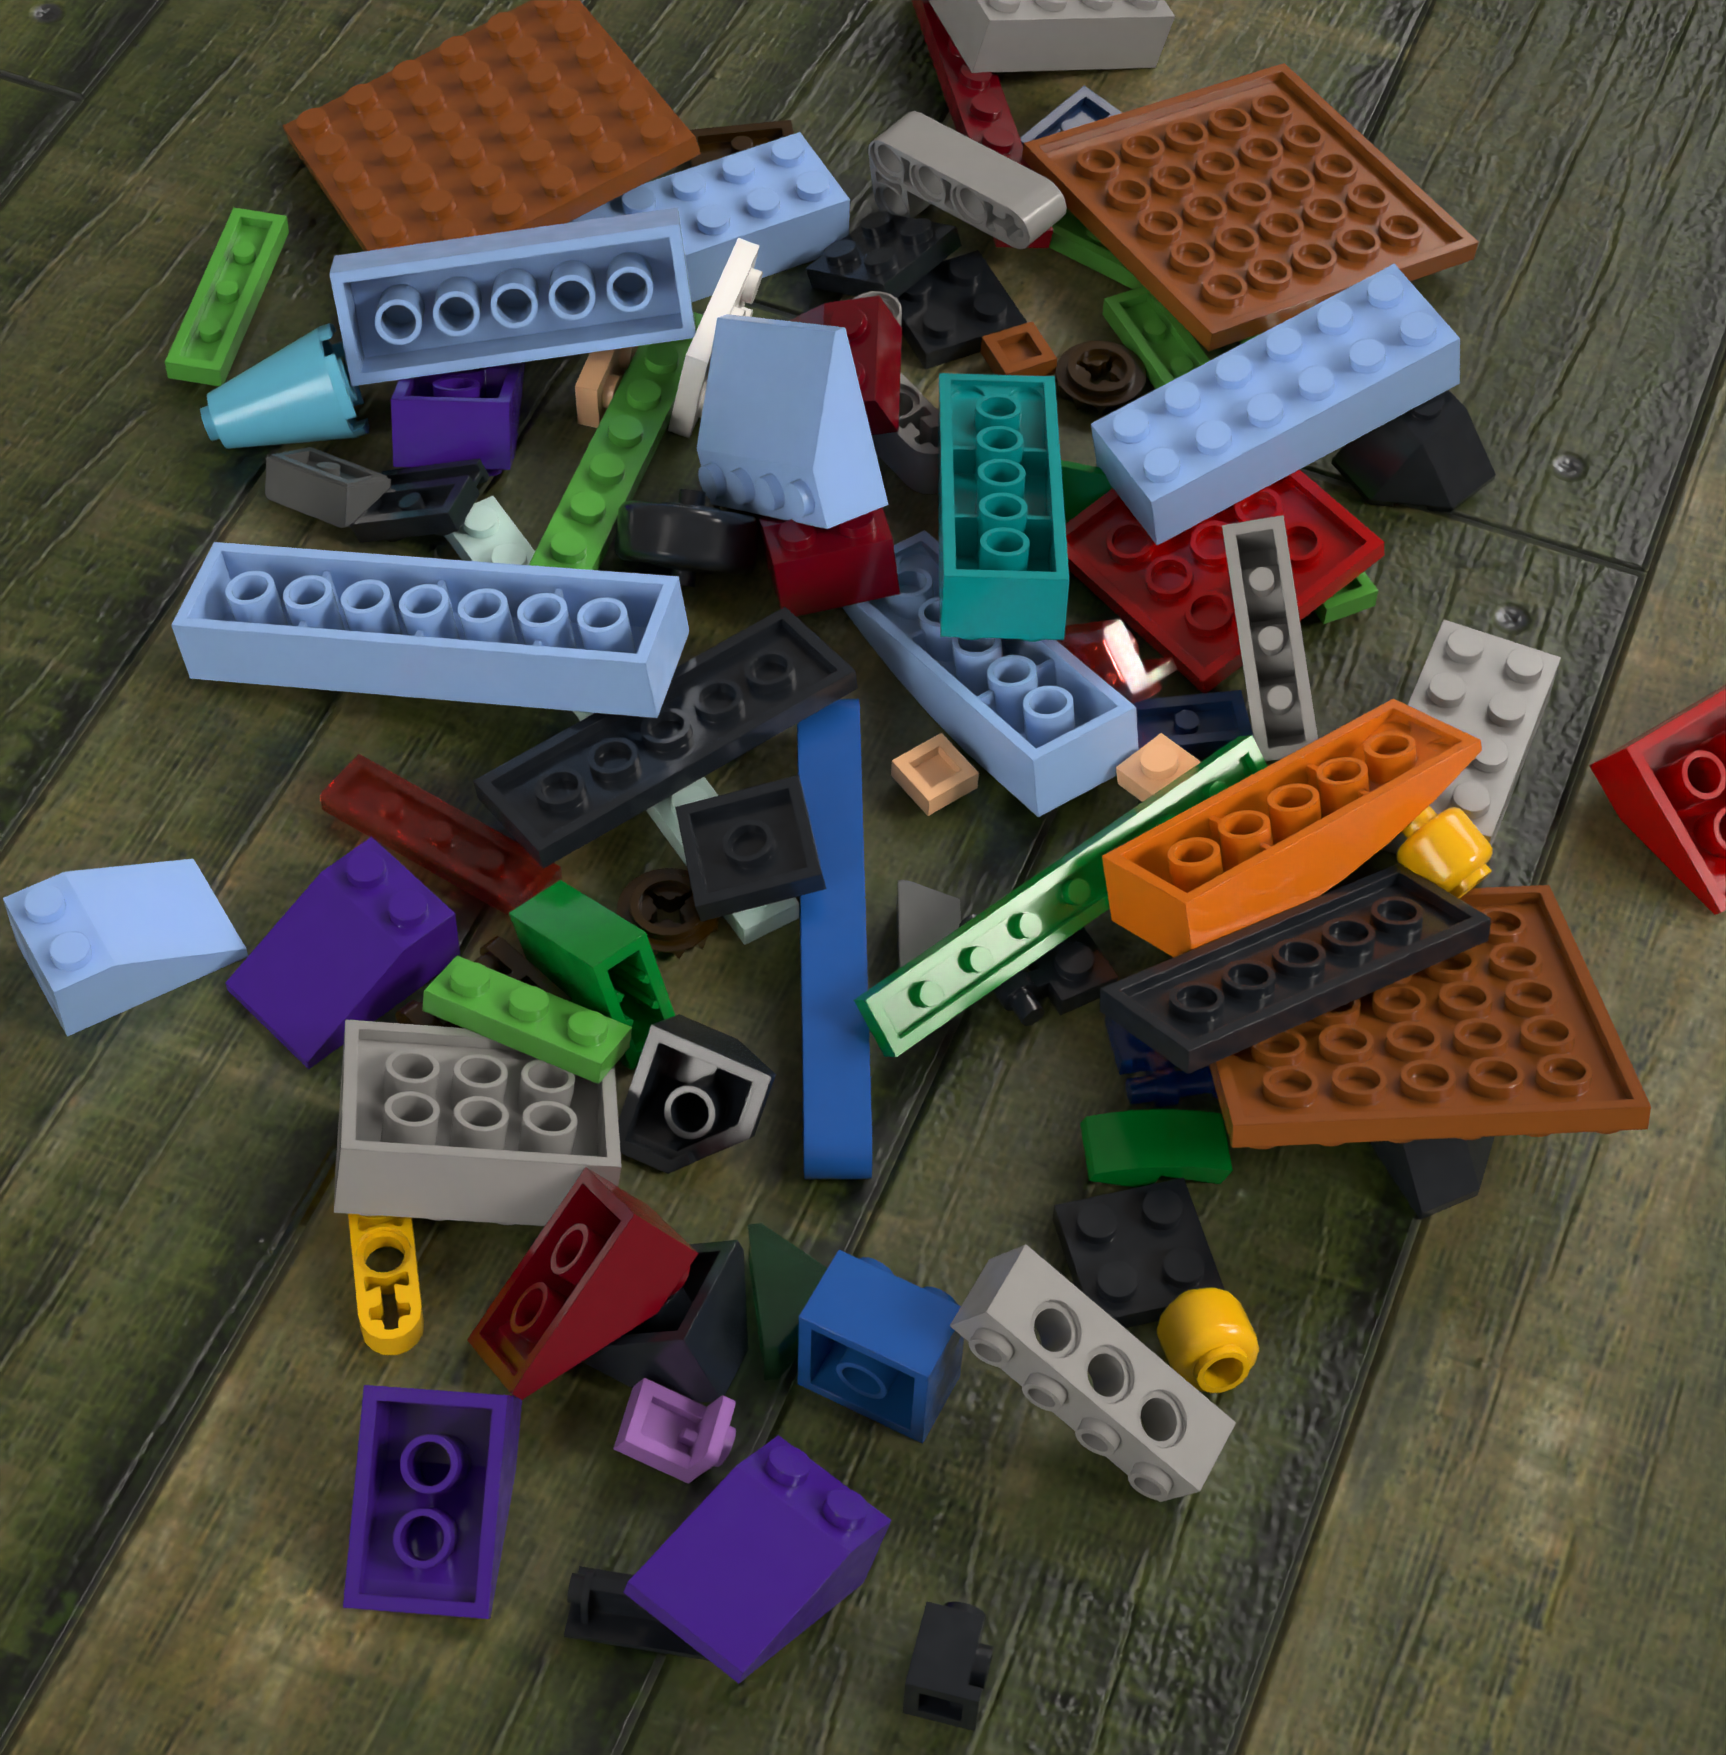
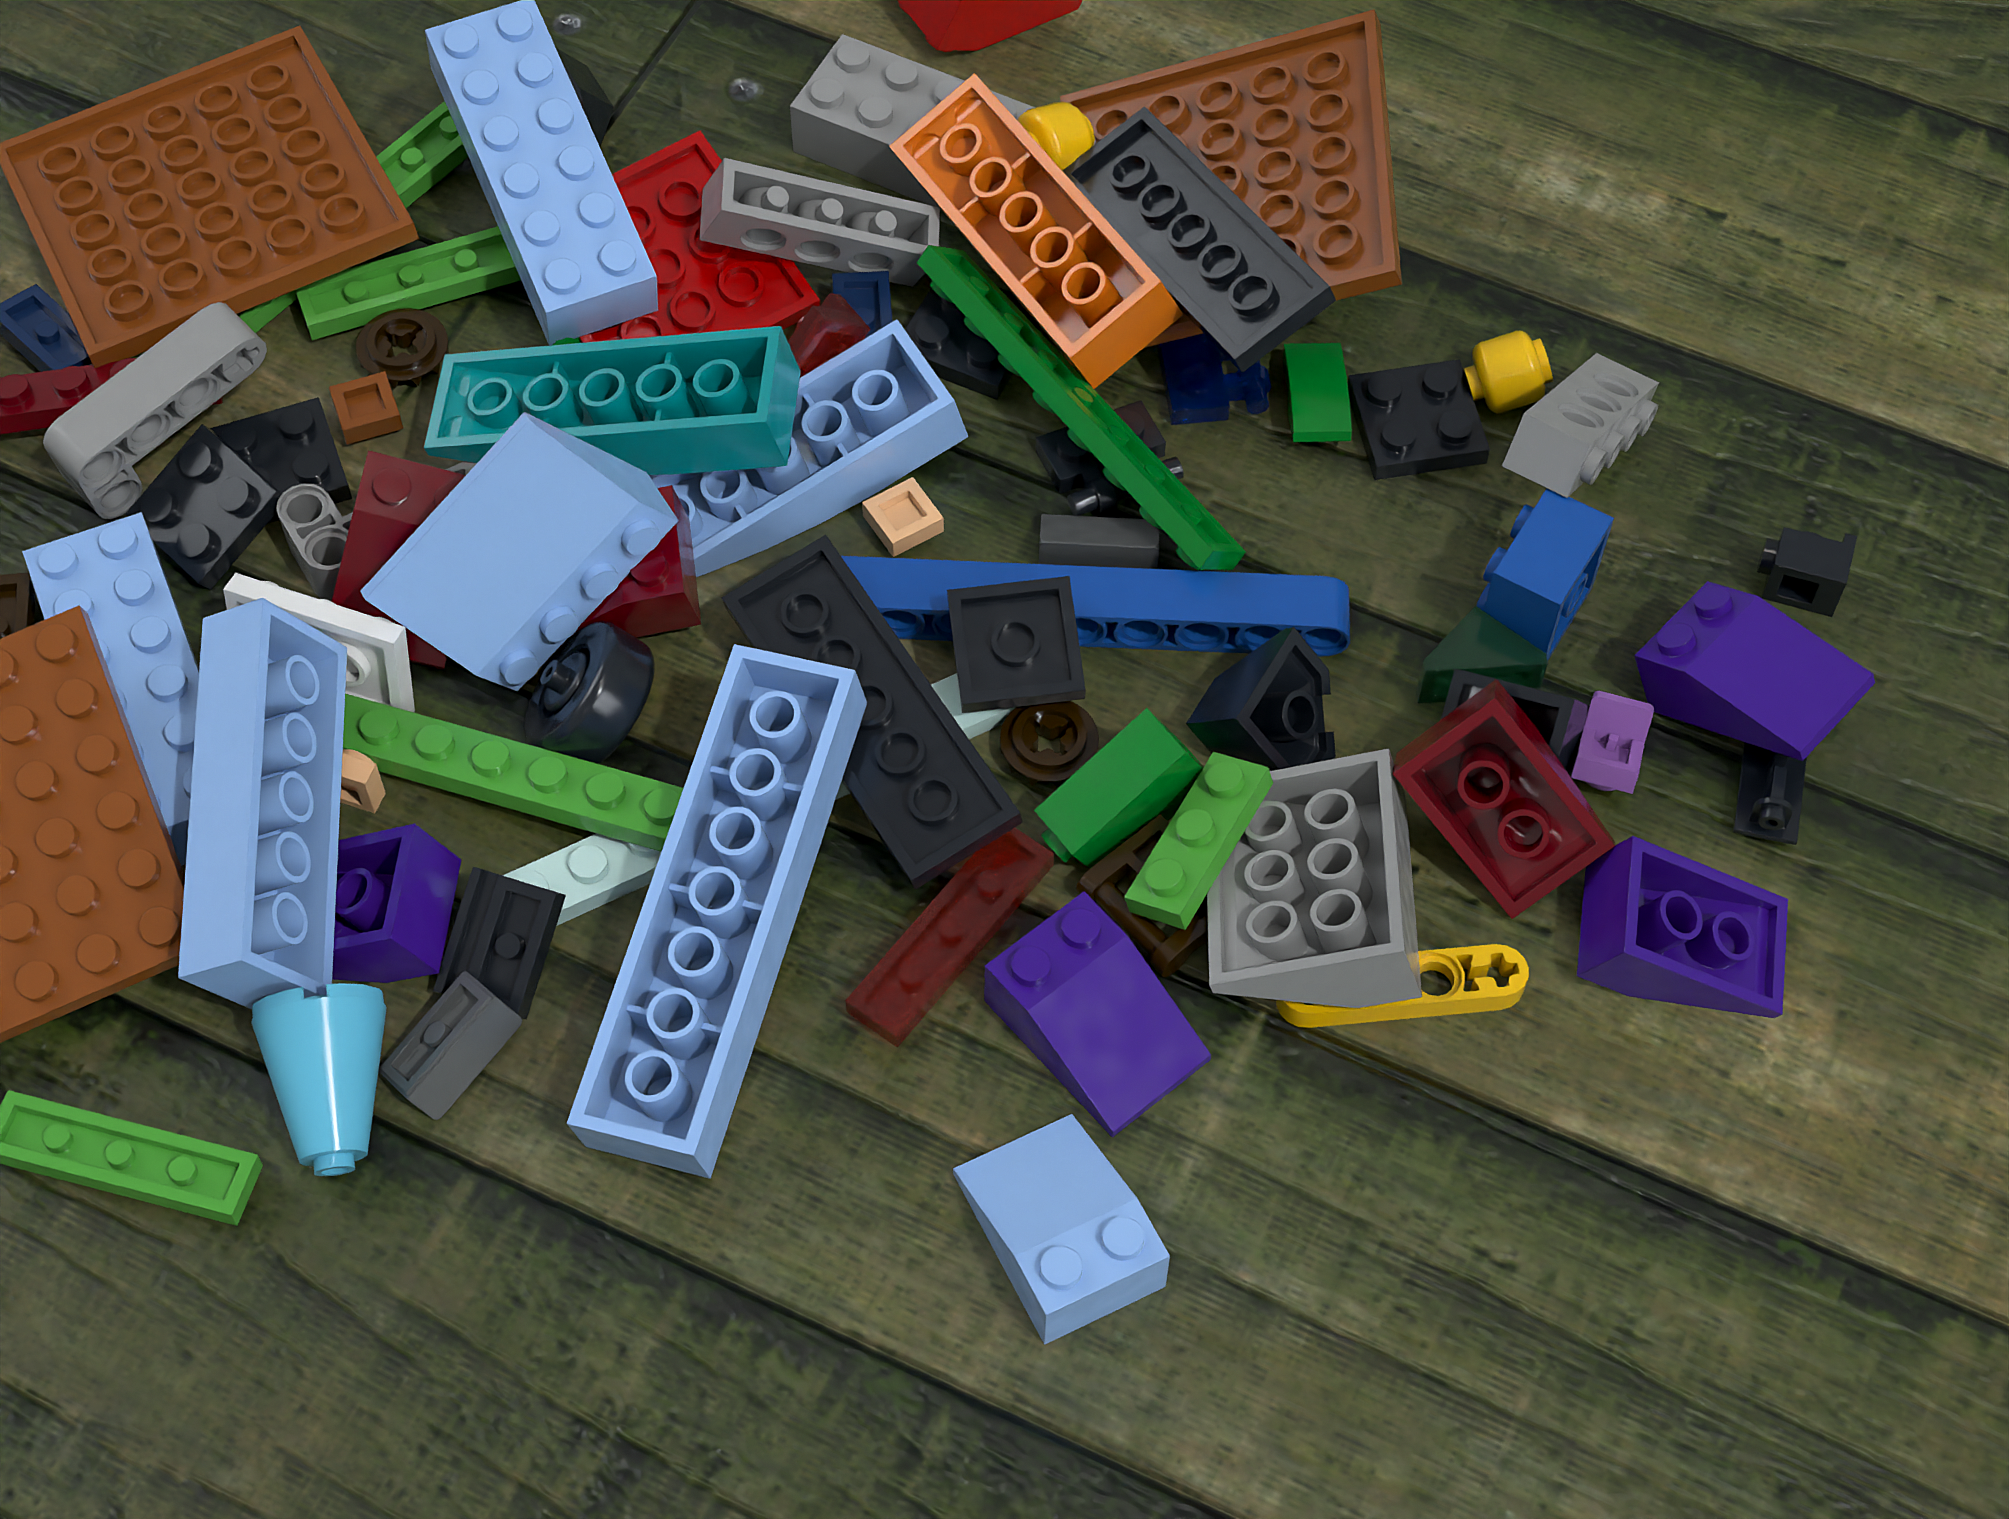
camera: 85 degrees left, 5 degrees up
light nougat plate [1116,733,1201,802] -> none

